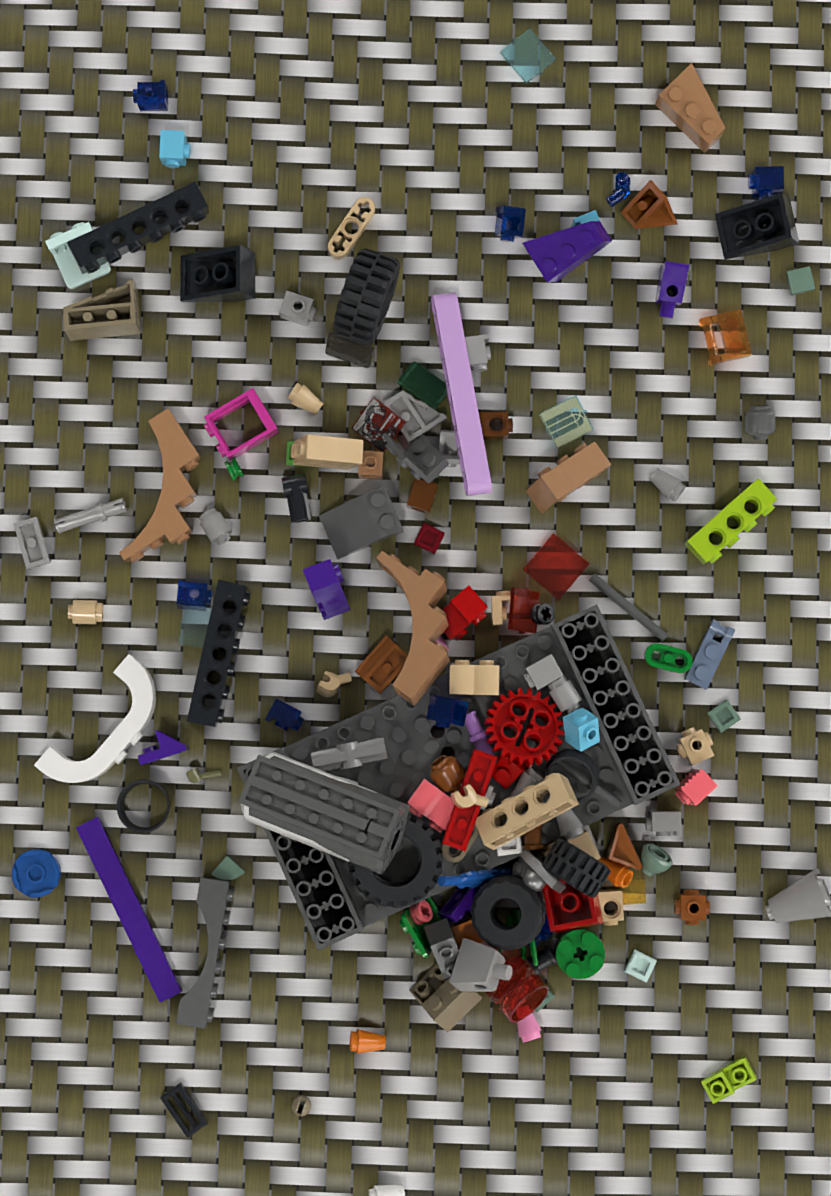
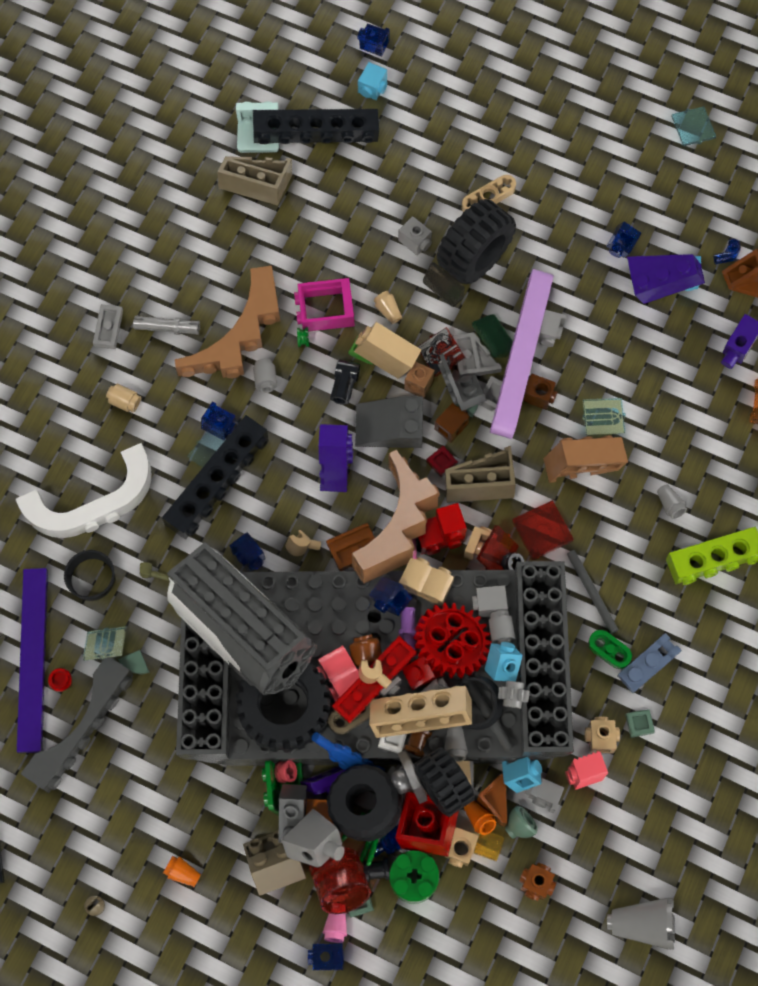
camera: 25 degrees right, 15 degrees down
dark purple slope [138,730,189,765] -> none
black slope [180,245,255,302] -> none
light grey piece [311,738,388,772] -> none
light aqua tile [624,949,657,983] -> none
none -> red plate [48,668,72,692]
none -> clear light blue piece [83,627,126,661]
none -> clear blue brick [308,943,344,971]
none -> dark tan wedge [445,446,516,503]
none -> light grey gear [498,681,530,709]
none -> medium azure brick [502,757,542,793]

